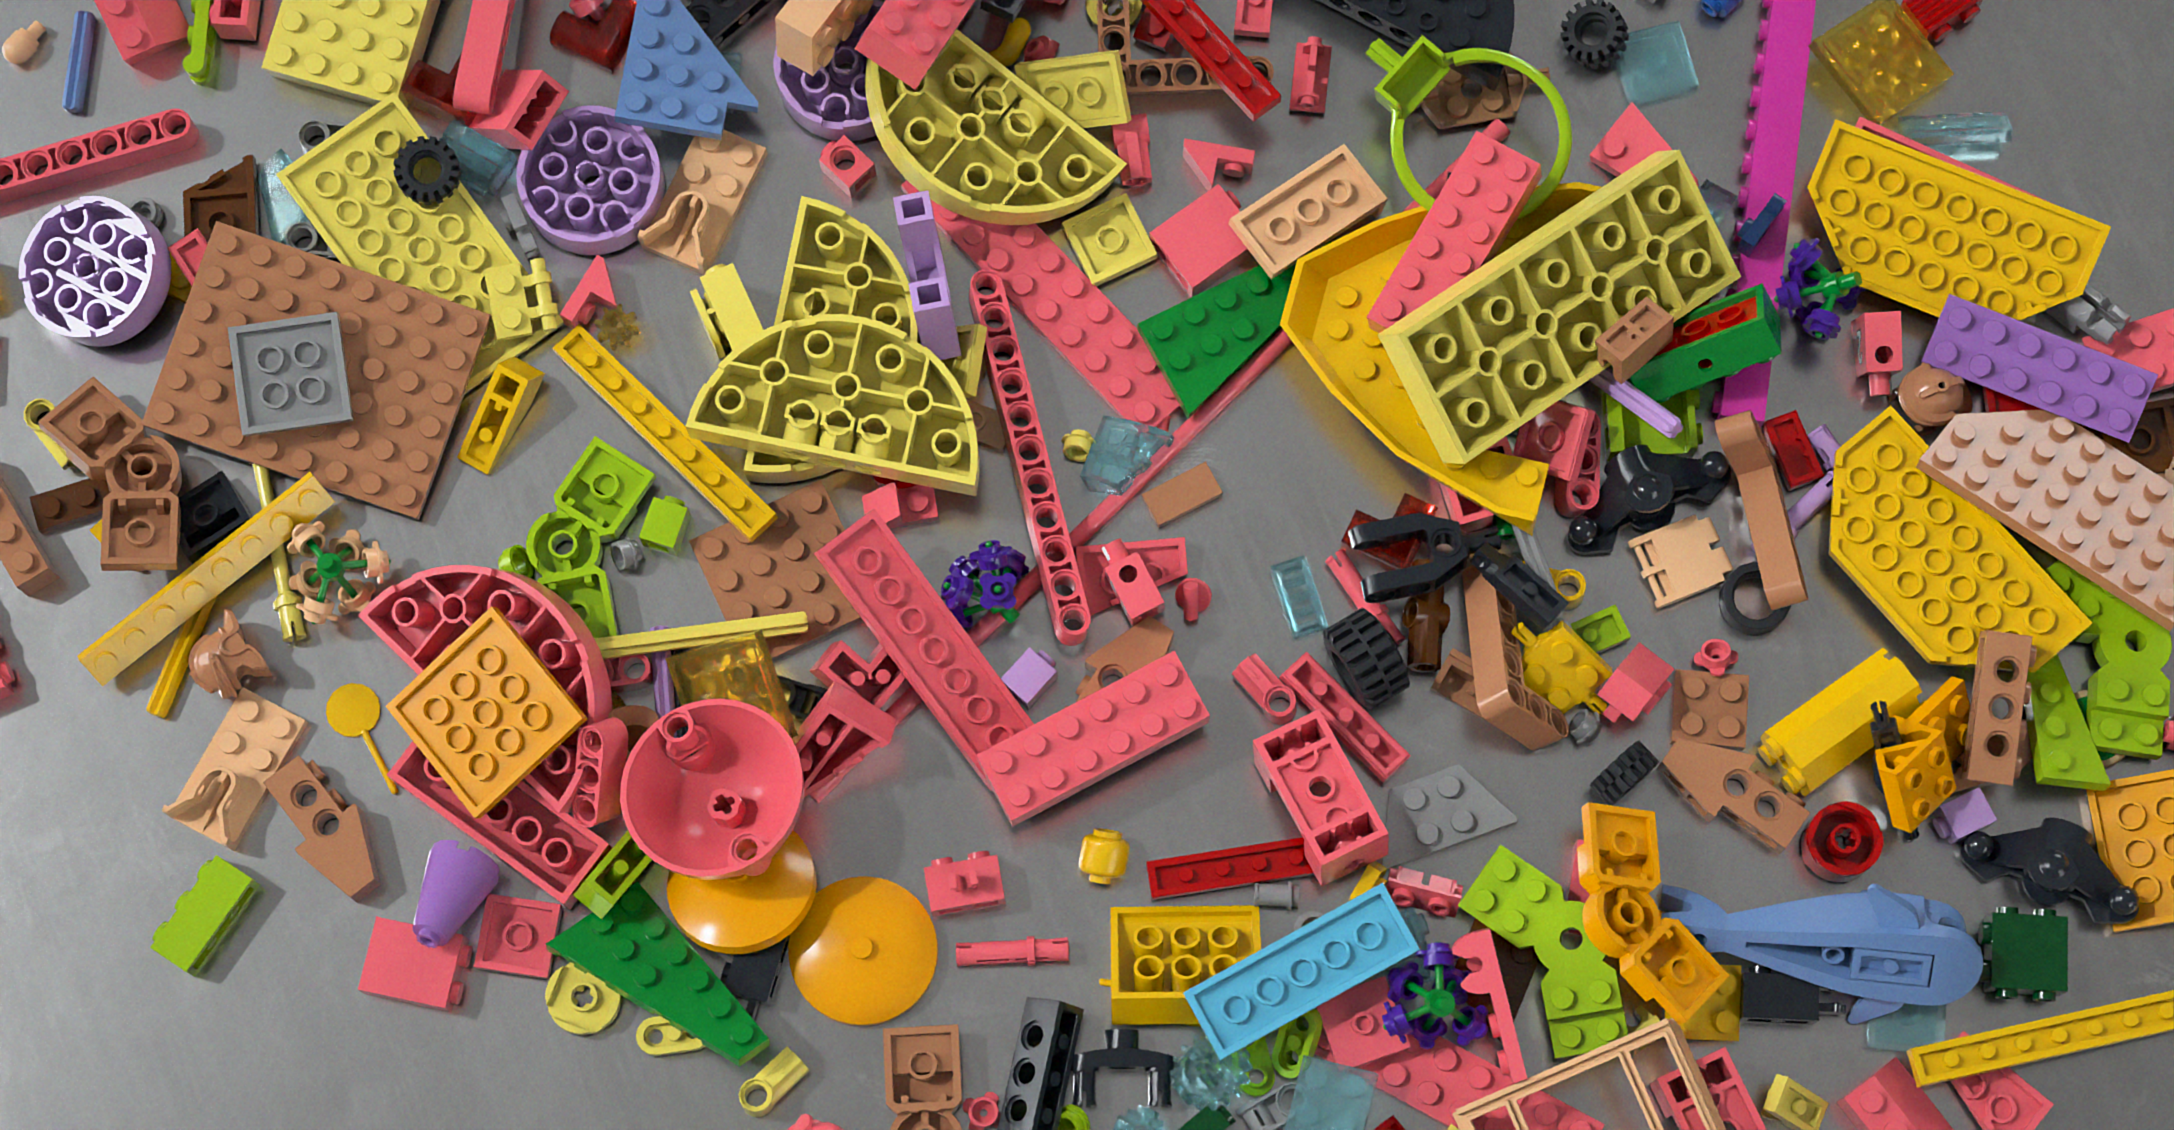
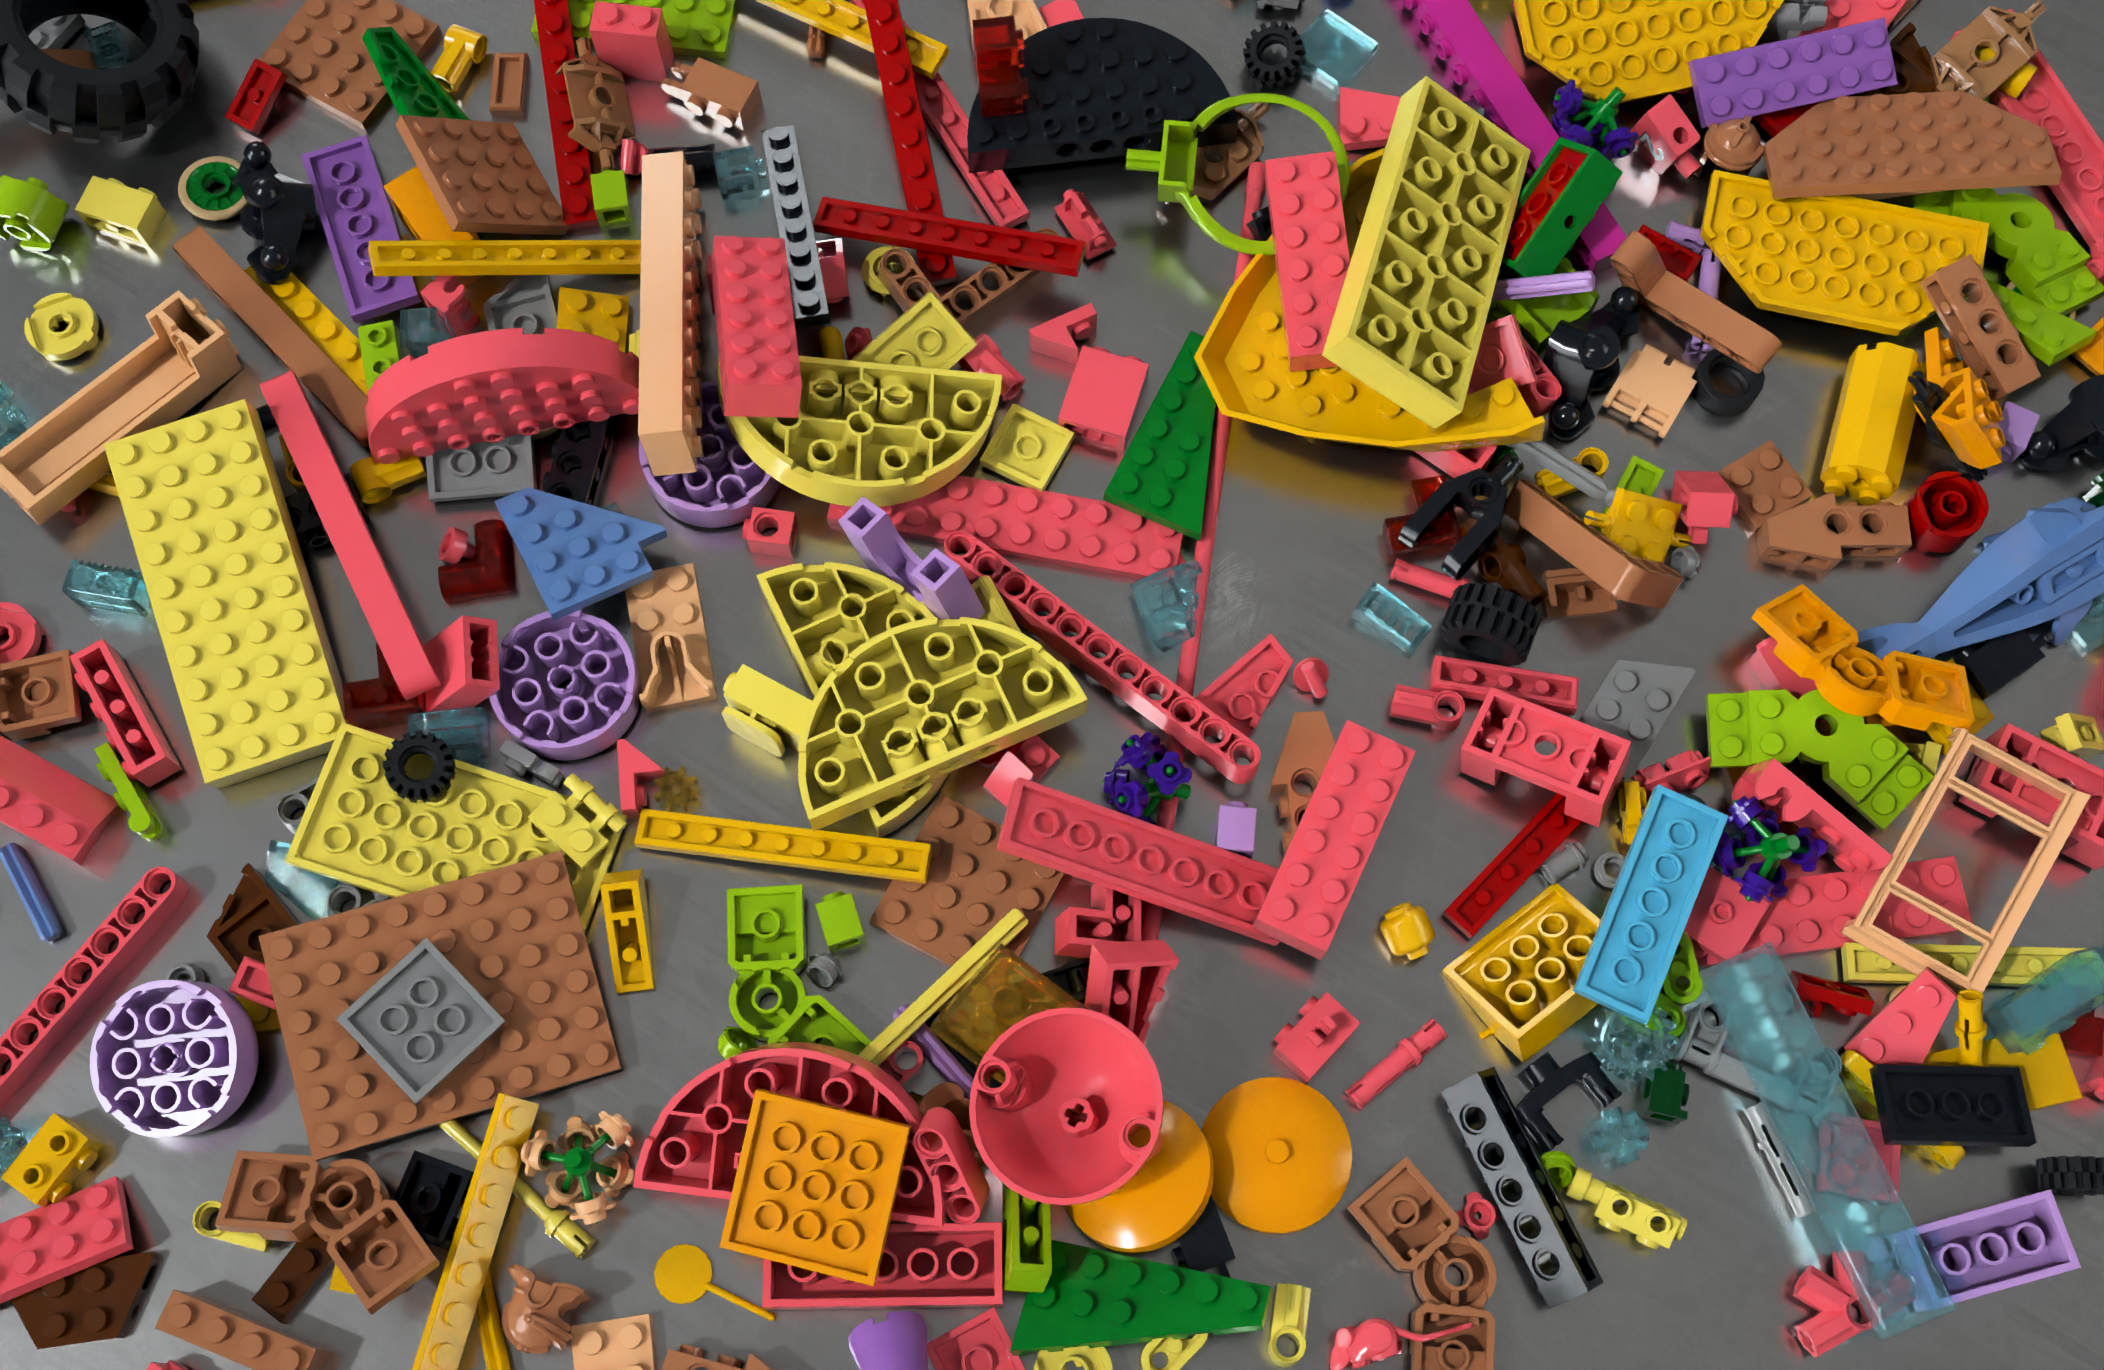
camera: 40 degrees left, 5 degrees down
light yellow plate [1062,429,1097,462] -> none
coral torso [1101,538,1165,627] -> none
nougat tile [1142,461,1223,528] -> none
light nougat plate [1228,144,1388,280] -> none
black hinge [1470,542,1569,631] -> none
black tyre [1590,740,1659,806] -> none
nougat hinge [1595,296,1674,384] -> none
coral plate [1694,639,1738,677] -> none
dark blue plate [1736,193,1787,257] -> none

